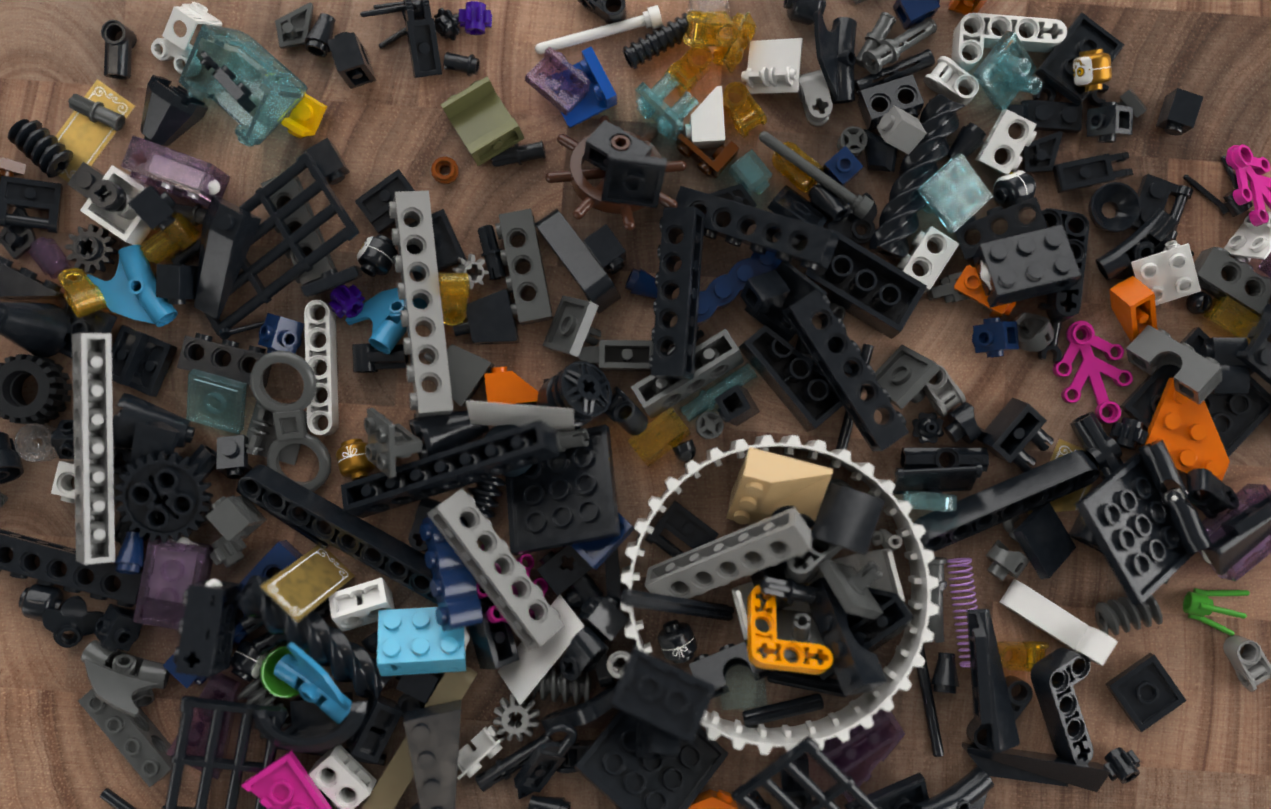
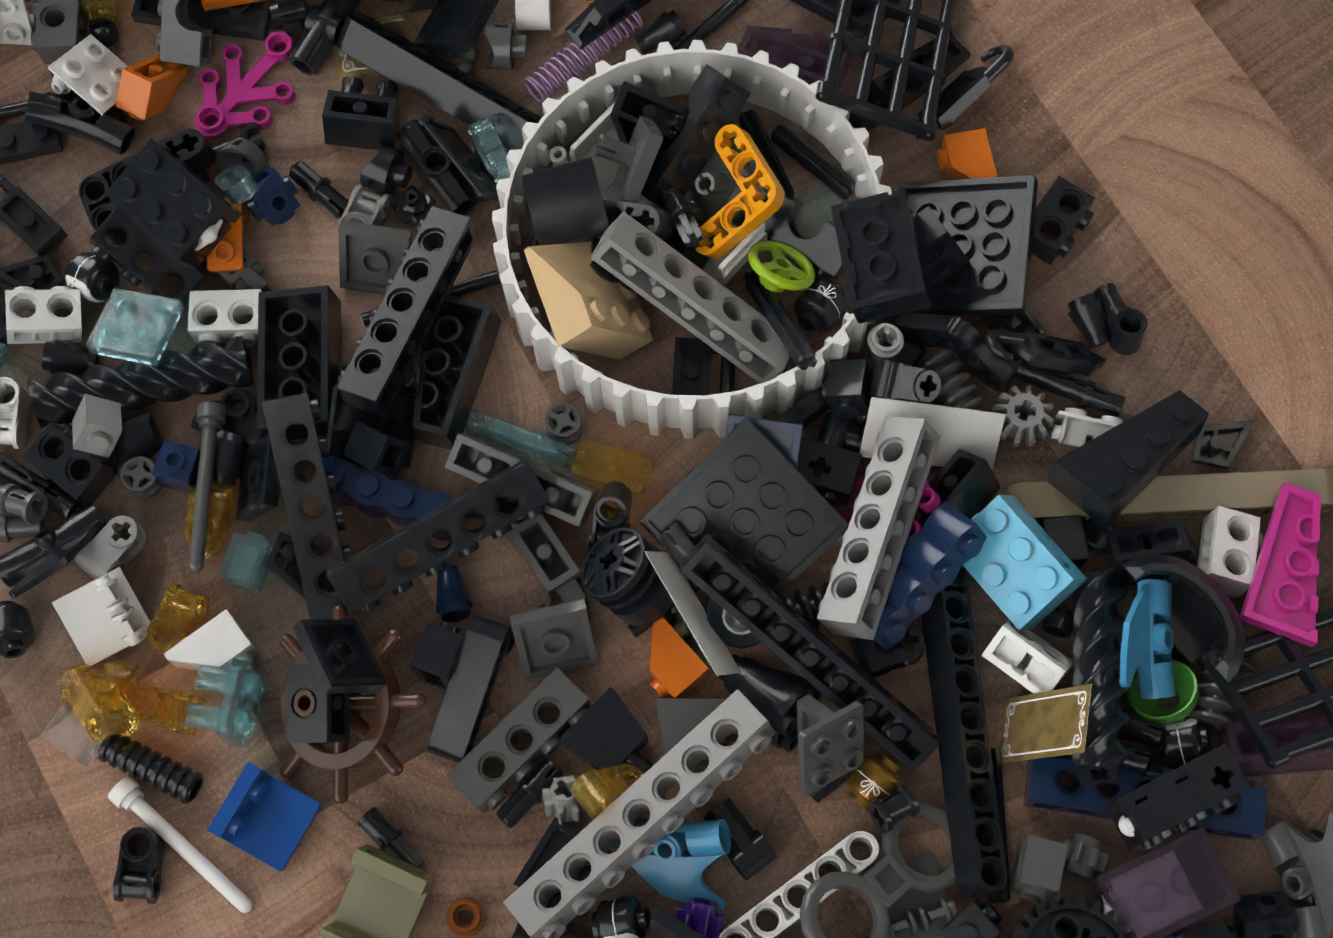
camera: 120 degrees left, 15 degrees down
clear purple bracket [525,47,591,116] -> none
black hinge [672,439,696,462] -> none
reddish brown bracket [676,133,739,178] -> none
black brick [715,384,760,426] -> none
black piece [1088,182,1141,233] -> none
none -> clear light blue beam [214,164,259,205]
none -> black axle [289,161,349,219]
none -> lime piece [748,240,815,293]
none -> black bush [868,783,920,833]

